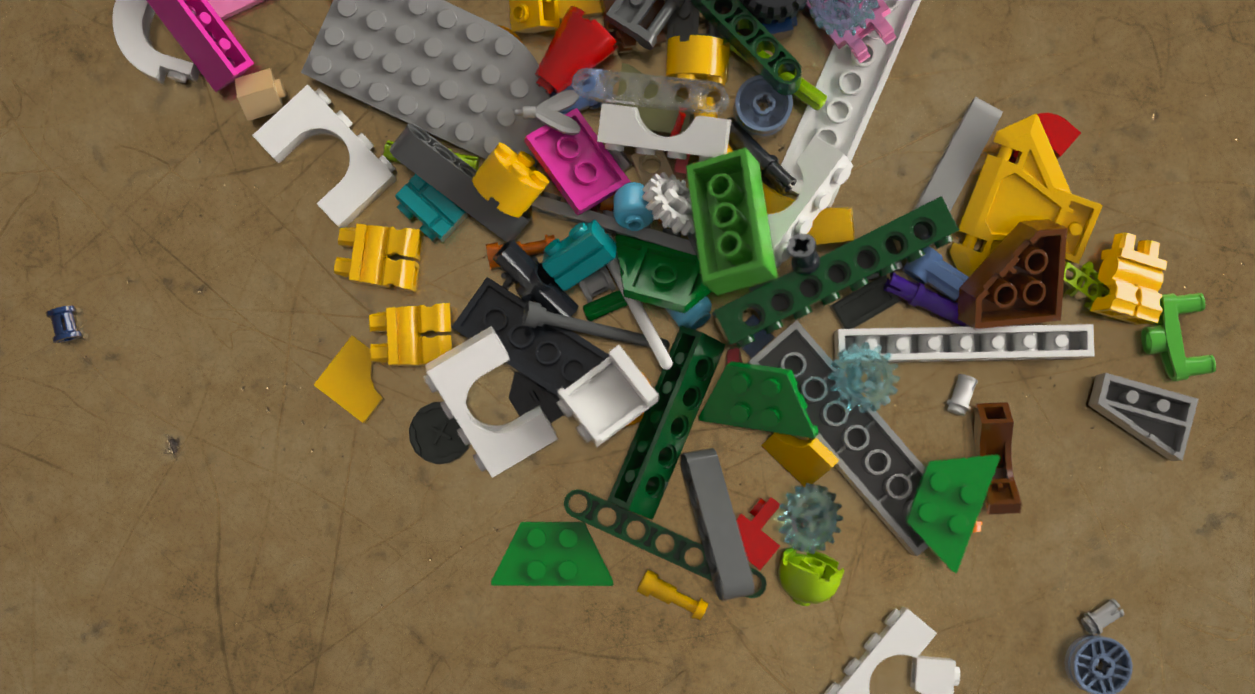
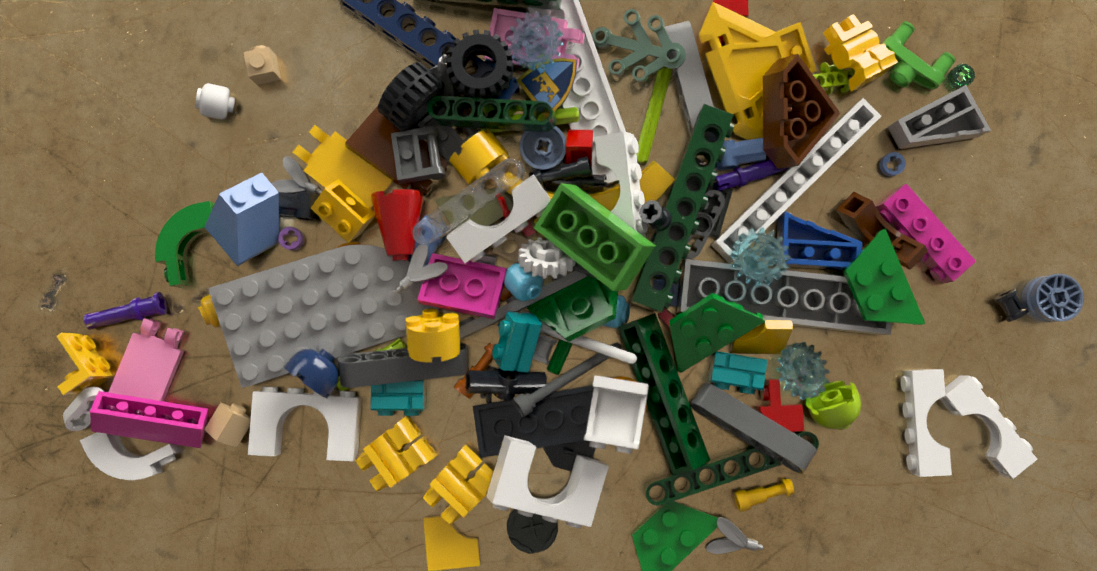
camera: 40 degrees left, 0 degrees up
white pin [946,374,978,416] -> none
light grey pin [1081,598,1124,635] -> none
none -> dark blue cylinder [284,348,339,399]
none -> shield [516,58,577,119]
none -> black piece [533,156,593,187]
none -> red panel [566,129,593,166]
none -> sand green plant [592,9,686,82]
none -> lime axle [636,67,672,164]
none -> dark grey beam [686,190,725,260]
none -> light grey piece [706,517,764,554]
none -> teal brick [708,351,768,395]
none -> blue wedge [776,211,862,270]
none -> dark pink brick [876,183,976,284]
none -> medium blue bush [880,152,906,176]
none -> clear green bush [947,64,975,89]
none -> black bush [994,288,1029,322]

